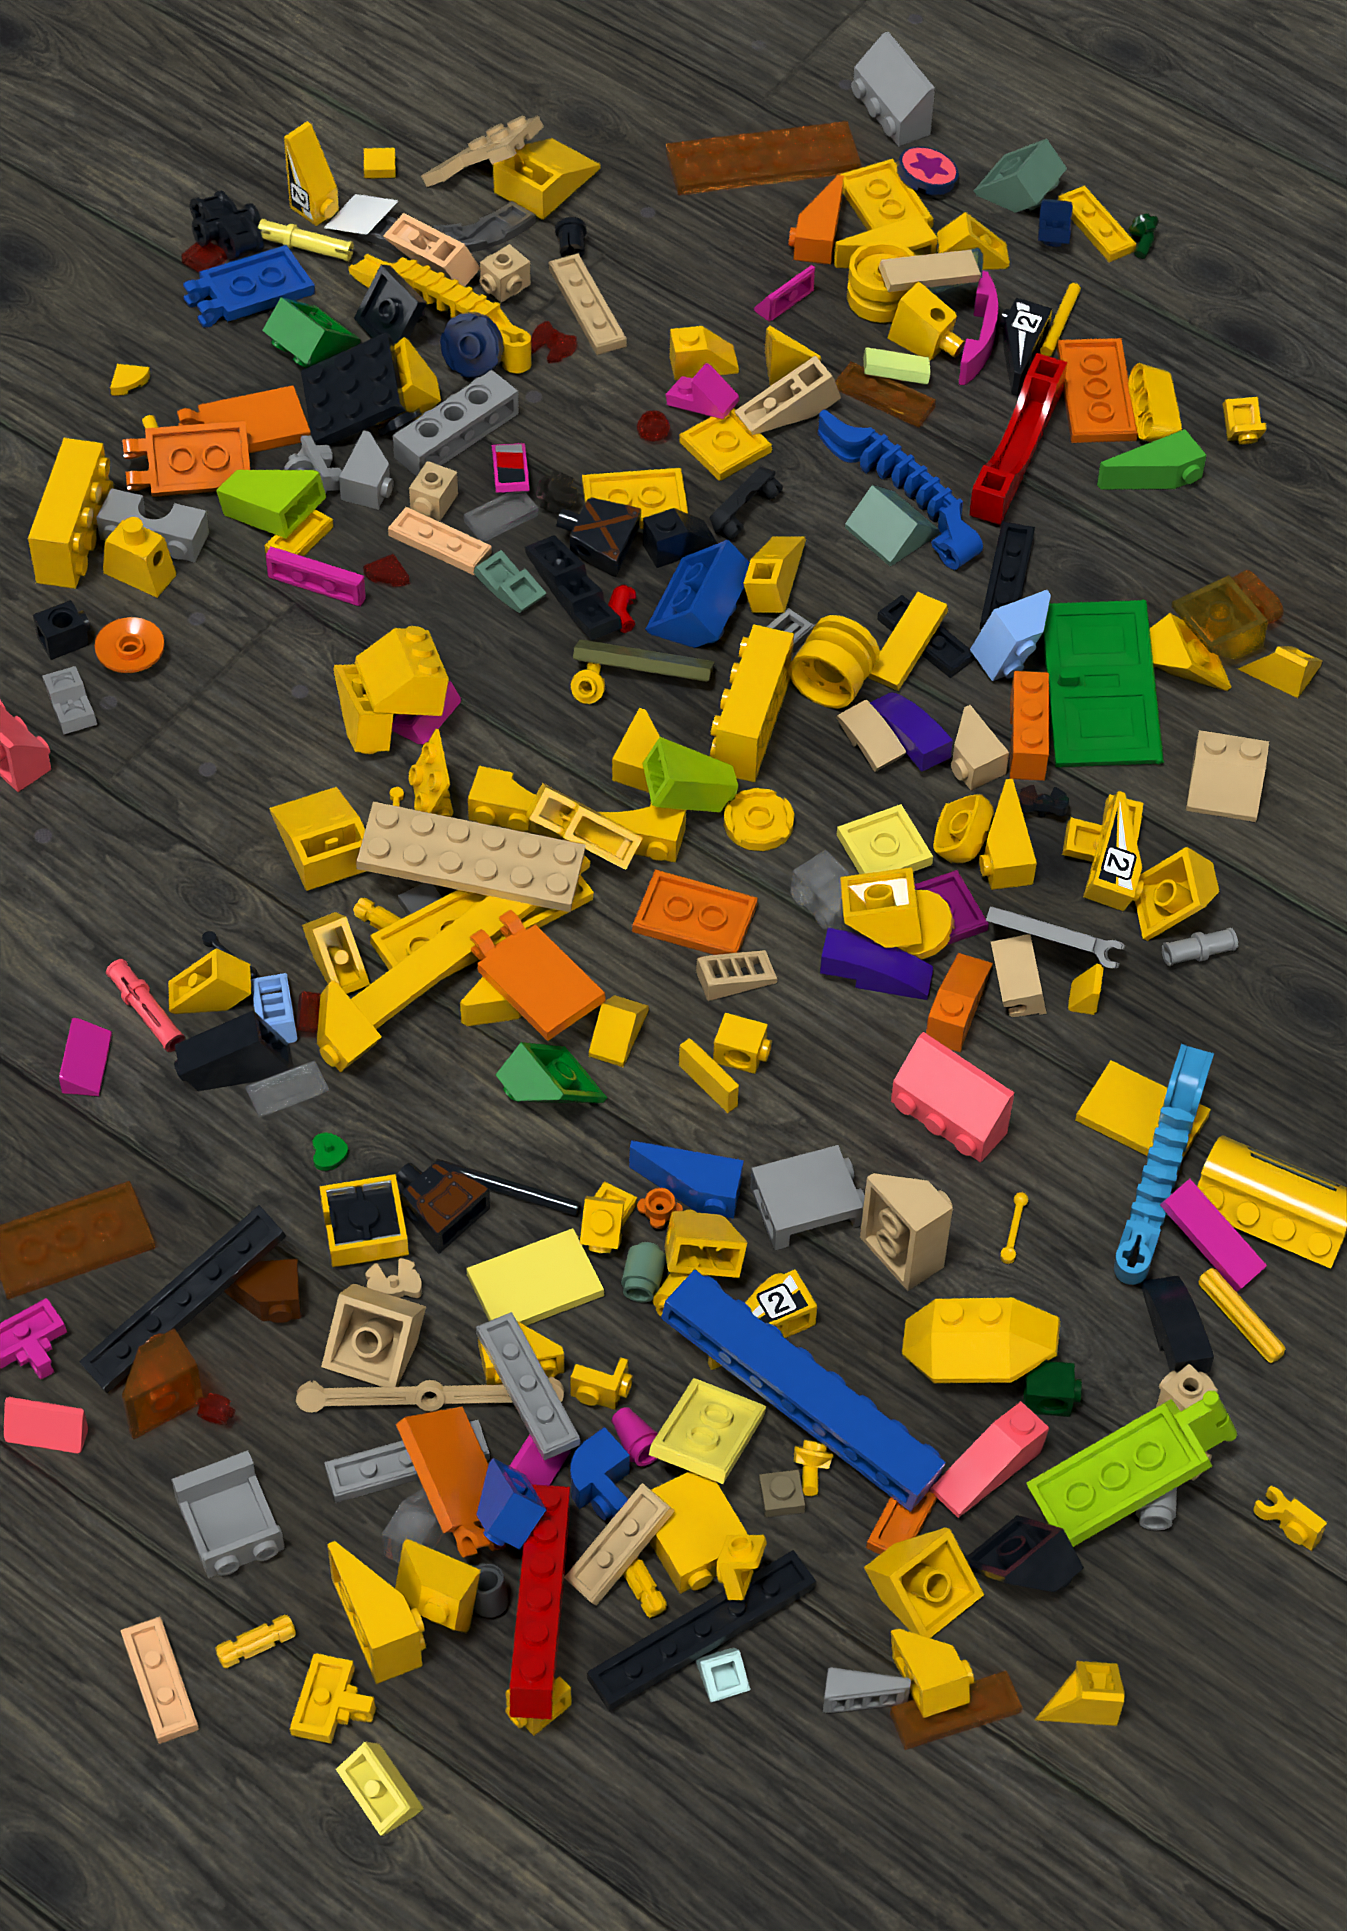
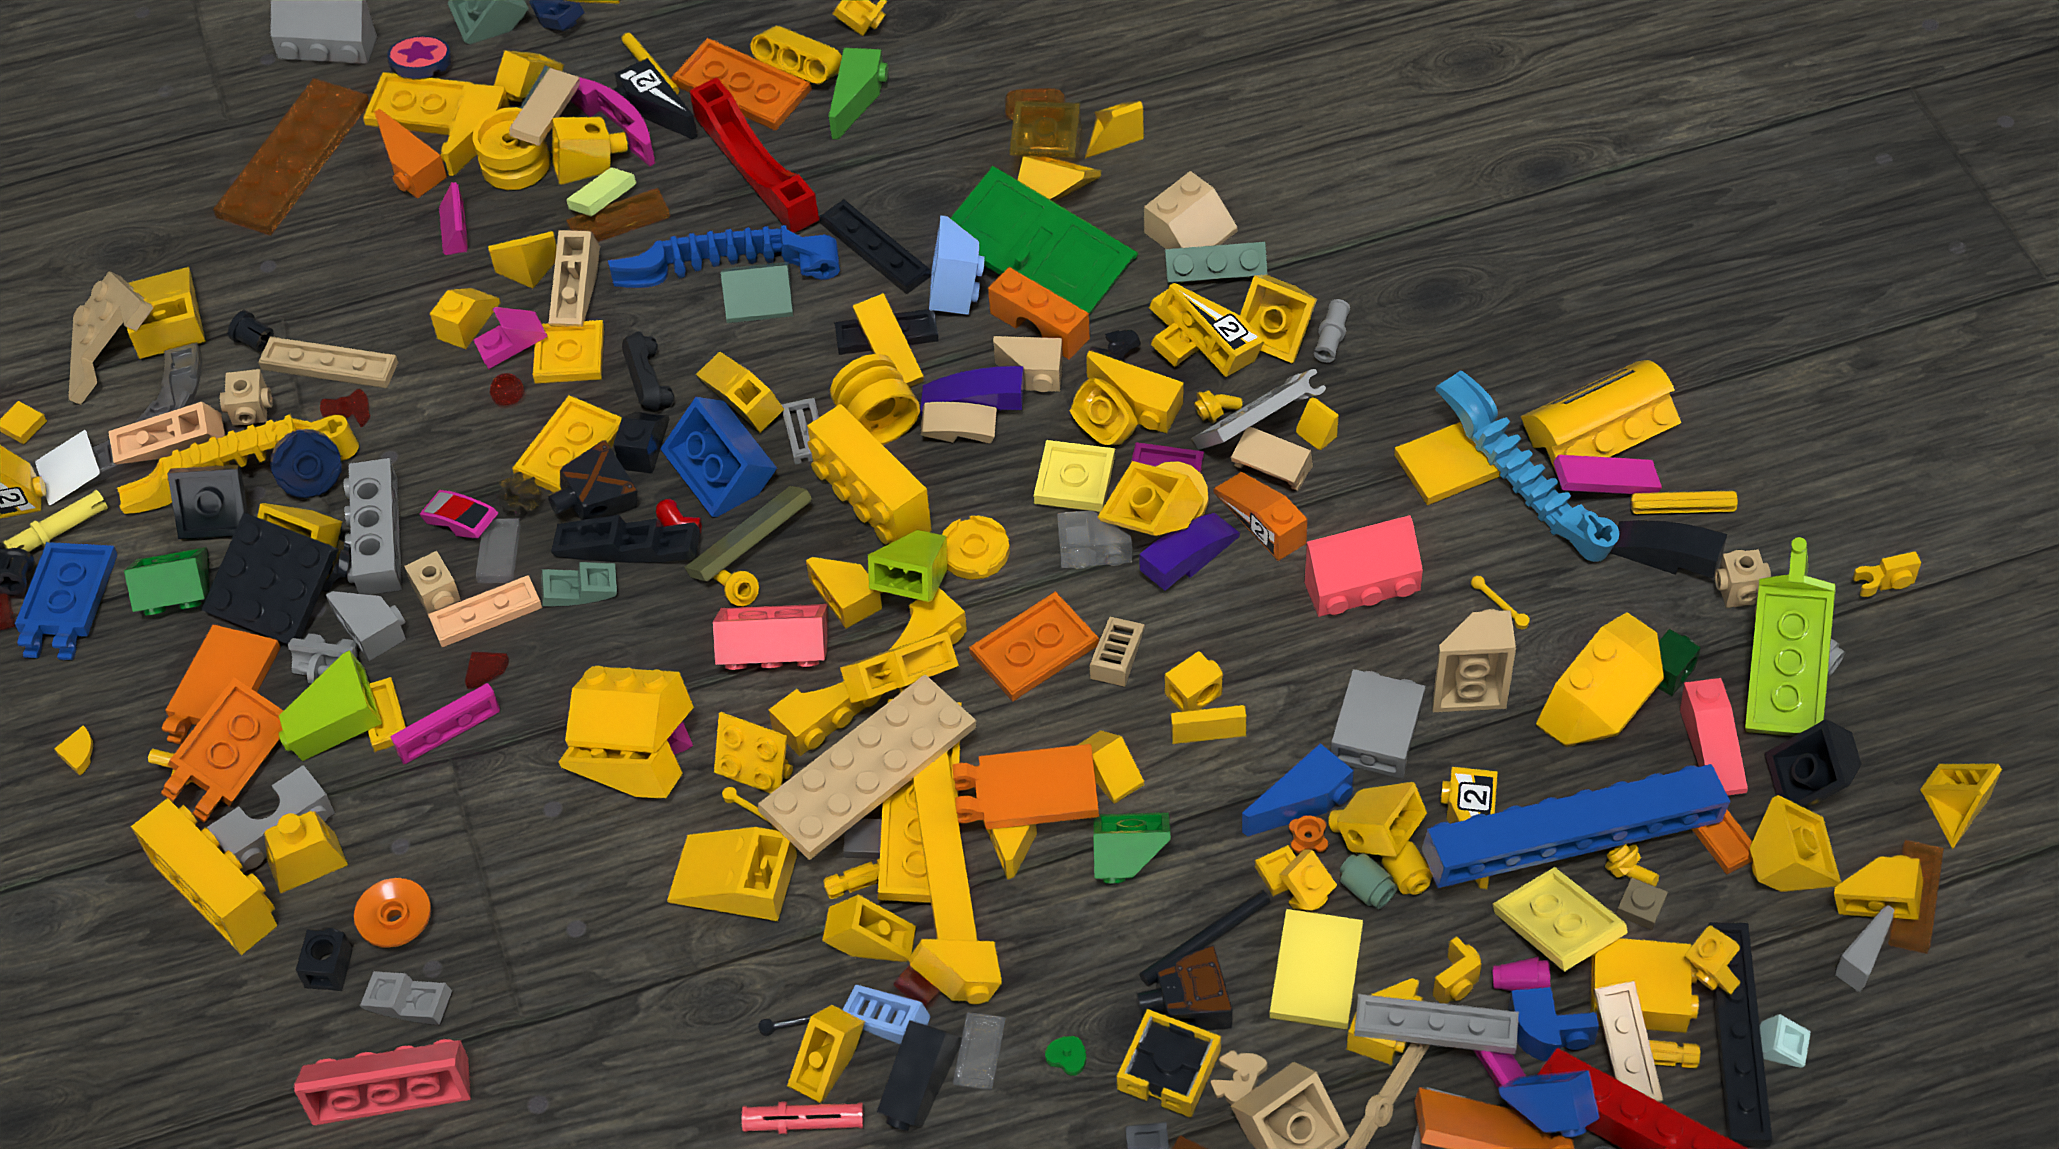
camera: 50 degrees left, 0 degrees up
none -> coral slope [713,604,828,670]
none -> sand green plate [1165,242,1268,284]
none -> yellow plate [1194,390,1242,423]

